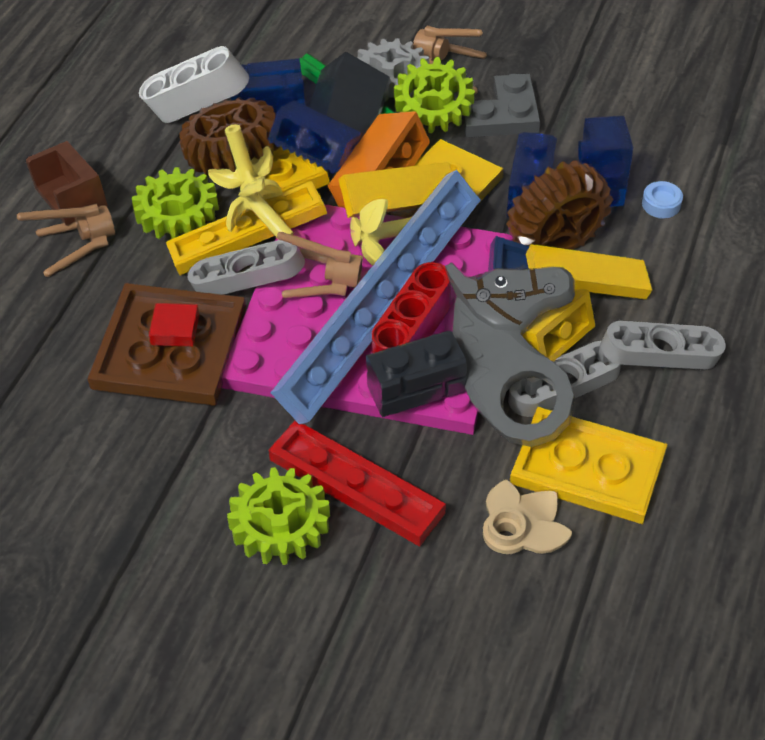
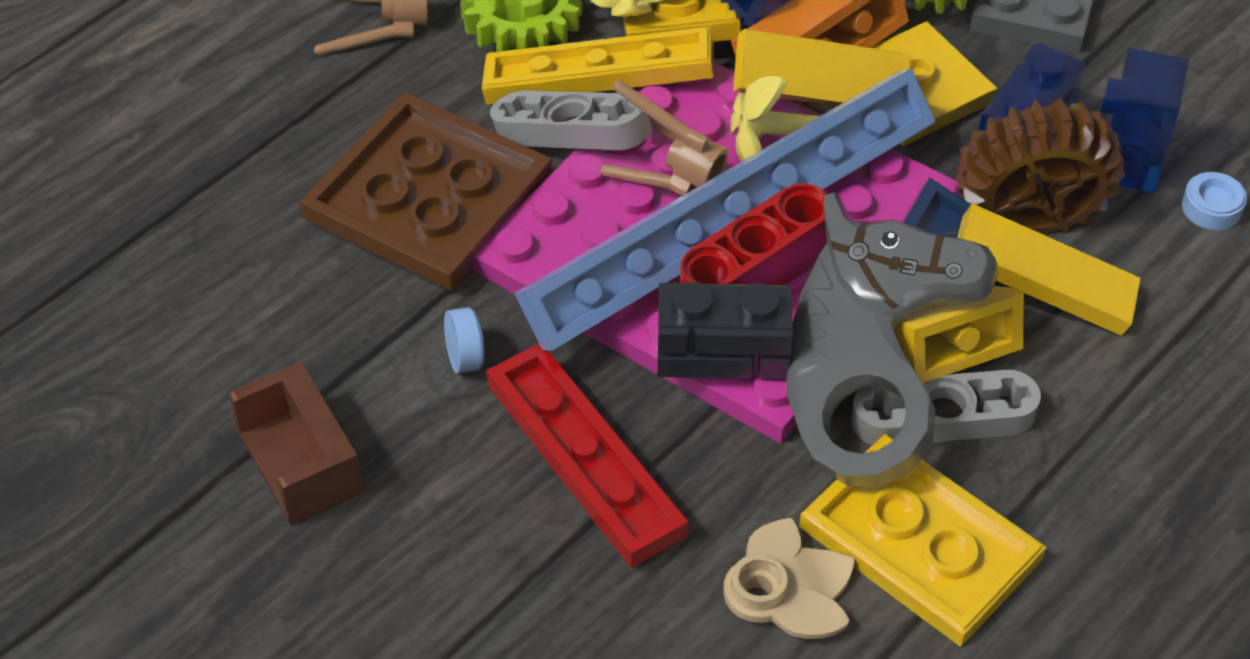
camera: 20 degrees right, 0 degrees up
red tile [149,303,199,347] -> none
light yellow plant [226,177,294,240] -> none
lime gear [227,467,330,565] -> none
light grey beam [600,321,726,369] -> none
none -> copper panel [229,362,364,526]
none -> light blue tile [444,307,484,374]

